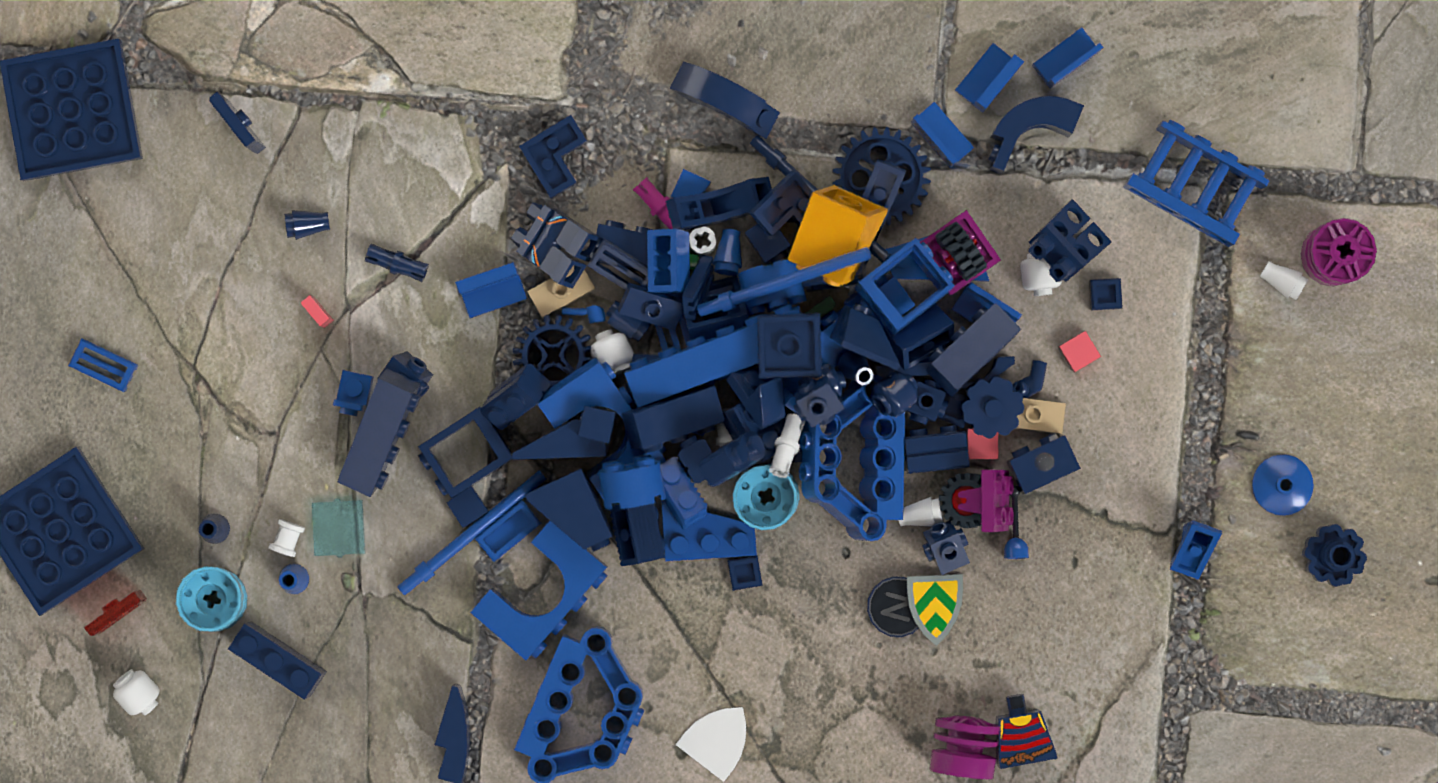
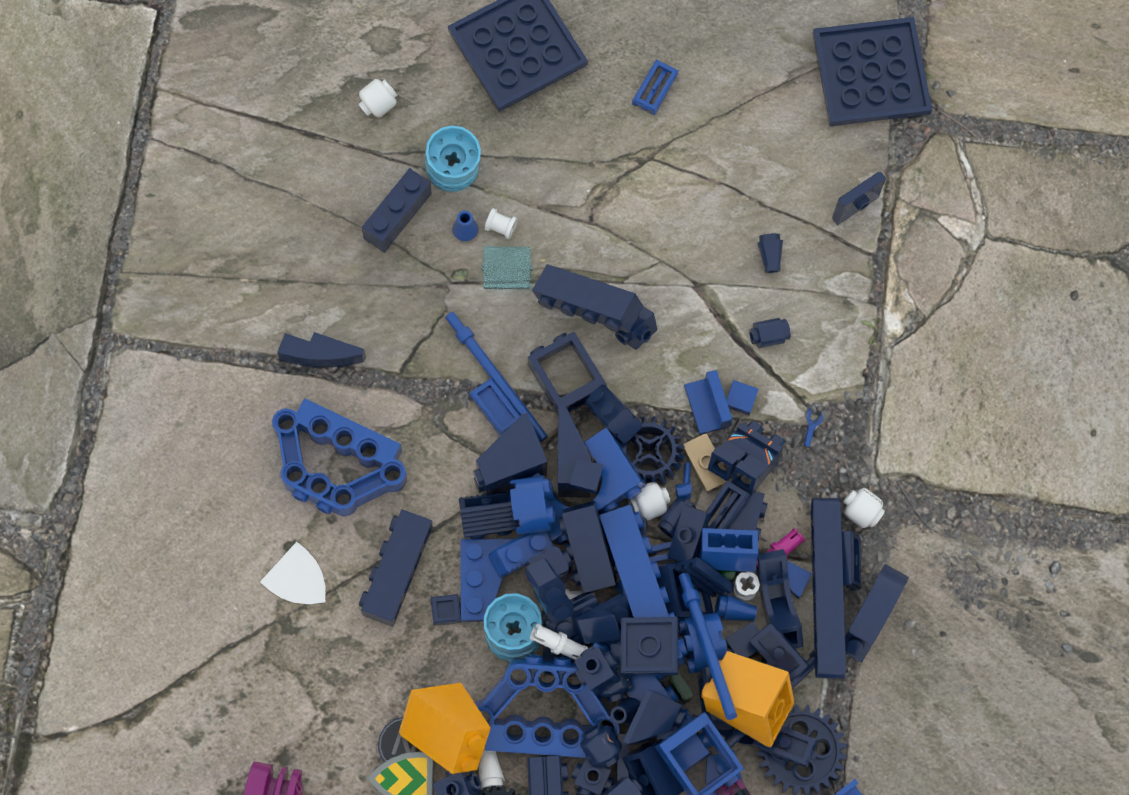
camera: 85 degrees right, 15 degrees down
clear red plate [84,590,147,636] -> none
dark blue cone [199,513,230,544] -> none
coral tile [301,295,334,328] -> none
blue bracket [333,370,374,416] -> none
dark blue pin [365,243,429,282] -> none
dark blue tile [446,486,489,528] -> none
blue arch [470,521,608,661] -> none
dark blue plate [519,115,587,199] -> none
none -> dark blue brick [359,509,433,627]
none -> light orange slope [399,683,491,774]
none -> blue tile [727,380,759,415]
none -> dark blue brick [749,318,791,349]
none -> blue hand [803,408,823,447]
none -> dark blue beam [811,498,846,679]
none -> dark blue tile [842,531,861,591]
none -> white head [843,488,885,528]

